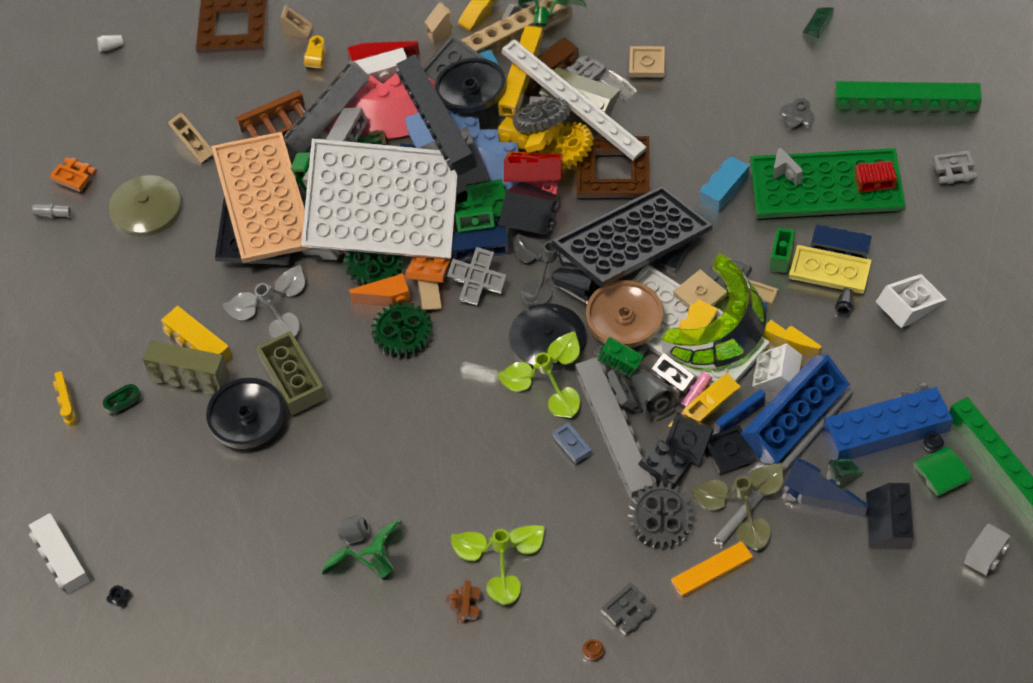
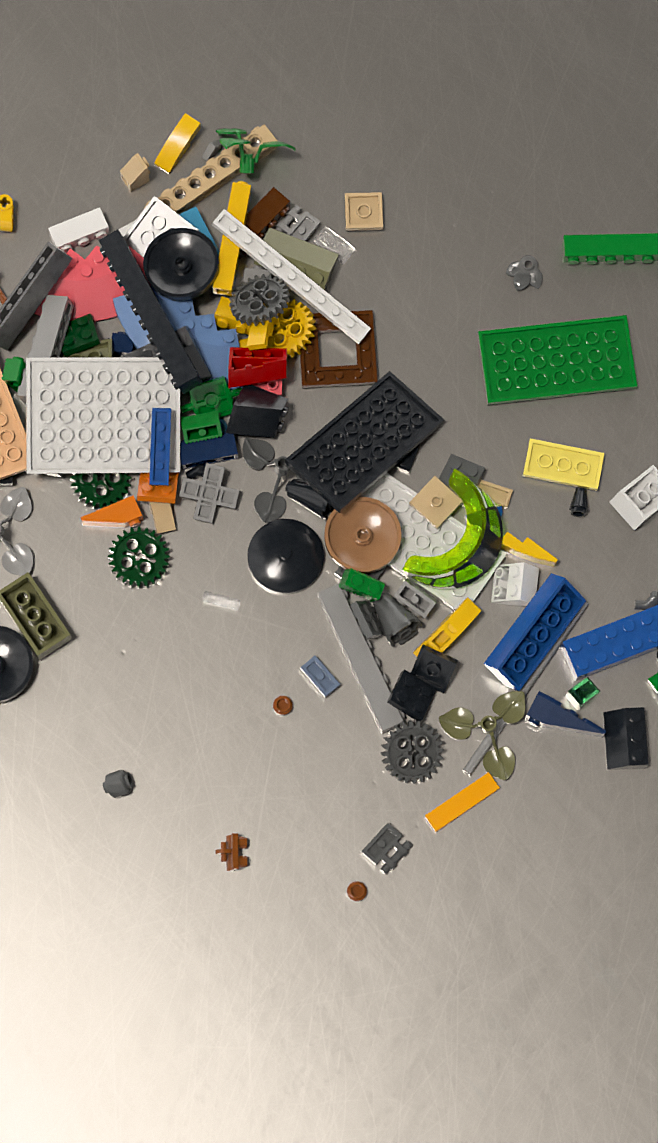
camera: 15 degrees left, 20 degrees up
green plant [321,519,402,578] -> none
red slope [347,41,420,62] -> none
lime plant [451,525,544,605] -> none
lime plant [497,332,580,418] -> none
yellow brick [678,299,720,346] -> none
bright pink pin [681,371,713,408] -> none
dark azure brick [699,156,749,213] -> none
black plate [707,425,756,474] -> none
blue tile [715,389,766,433] -> none
green brick [769,228,795,273] -> none
light grey slope [773,147,803,185] -> none
clear green slope [803,7,834,39] -> none
dark blue brick [811,225,872,259] -> none
red brick [854,161,897,192] -> none
none -> blue plate [149,408,171,485]
none -> dark orange plate [273,696,292,715]

